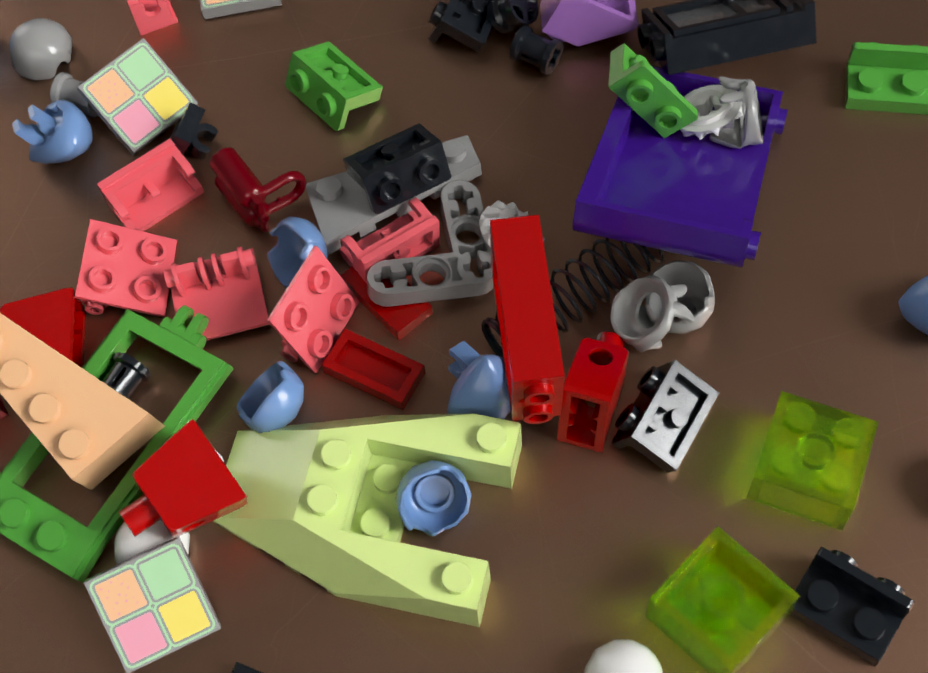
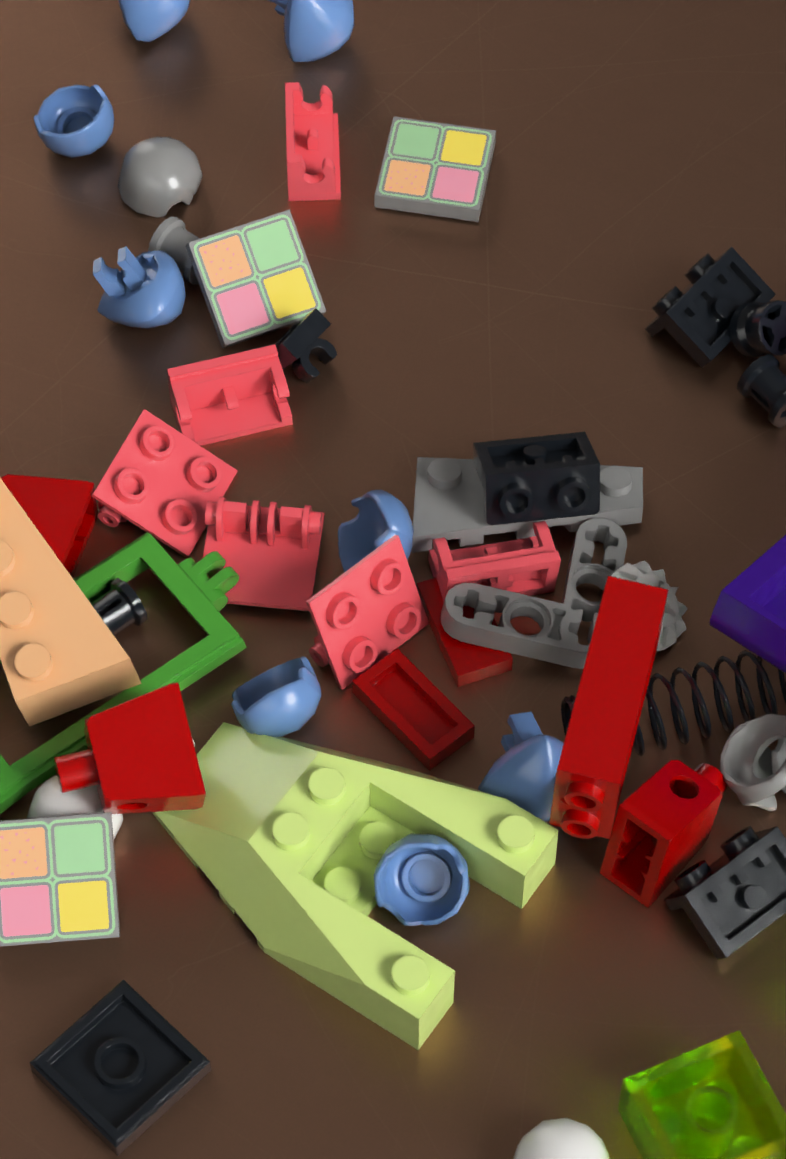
camera: 15 degrees right, 5 degrees down
dark red piece [210,147,307,233] -> none
bright green bracket [285,42,383,131] -> none

